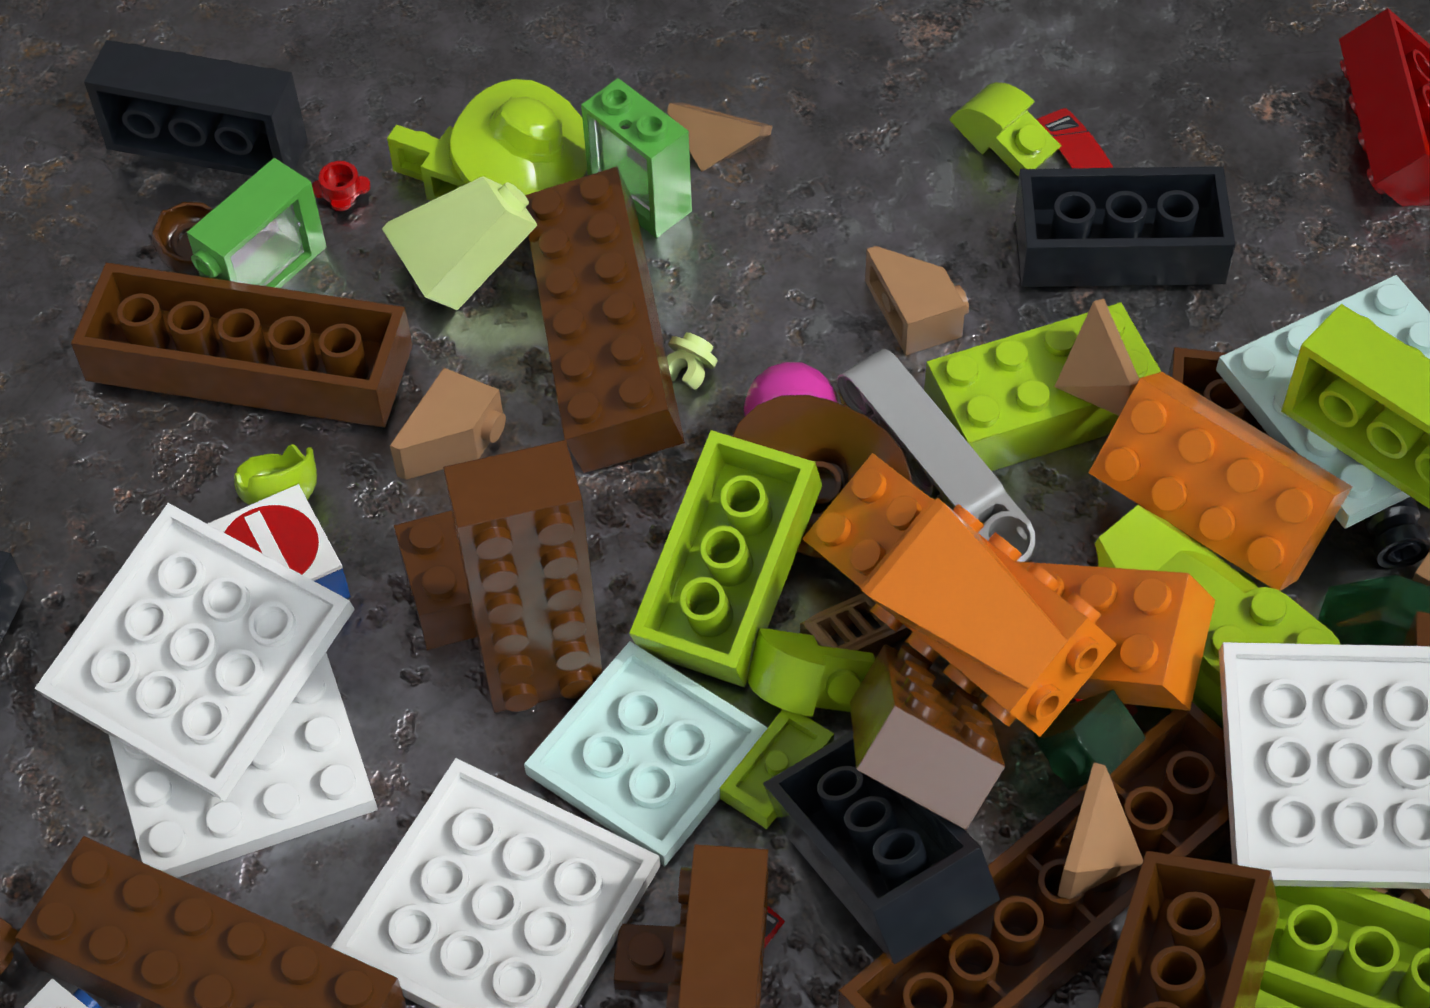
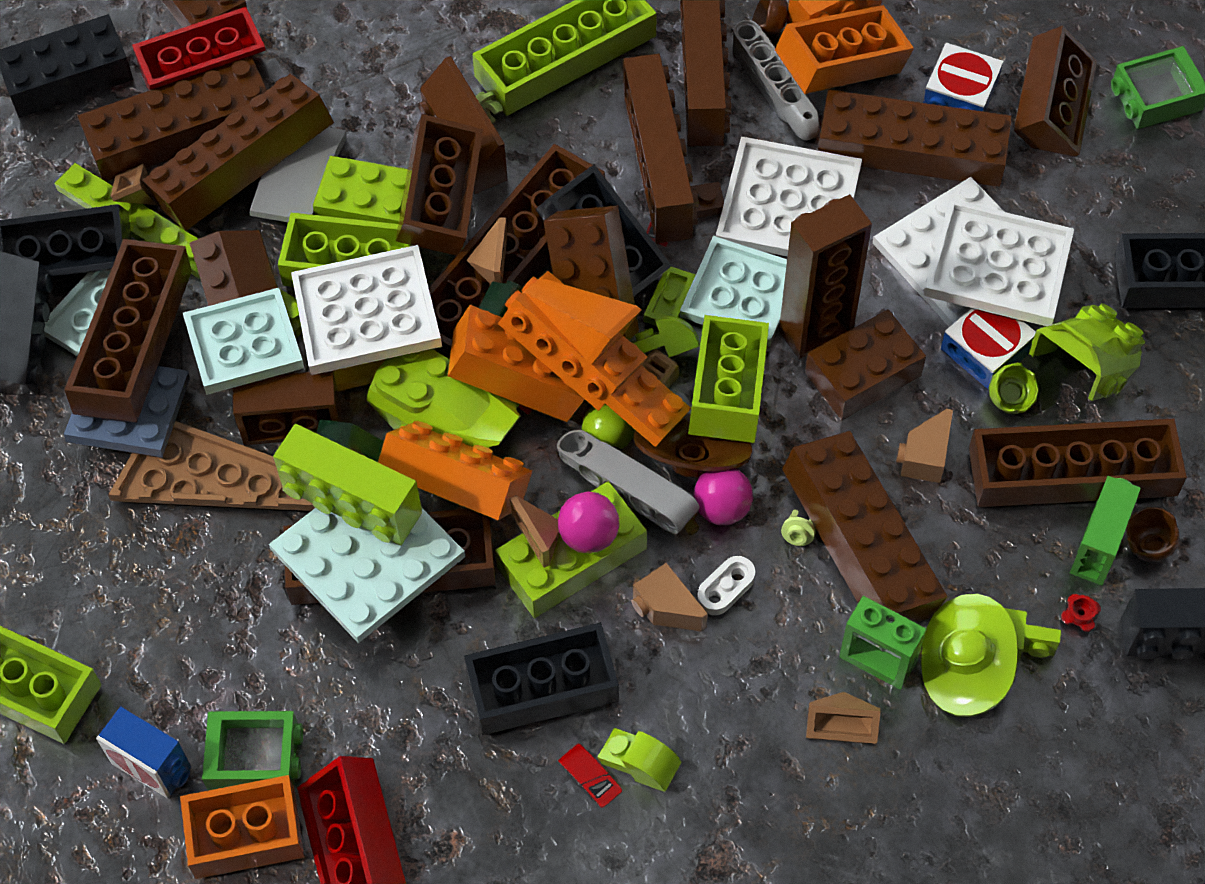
camera: 165 degrees right, 5 degrees up
yellowish green slope [382,176,537,310] -> none
none -> dark pink piece [558,491,619,554]
none -> white plate [697,556,755,615]
none -> lime slope [1029,303,1146,401]

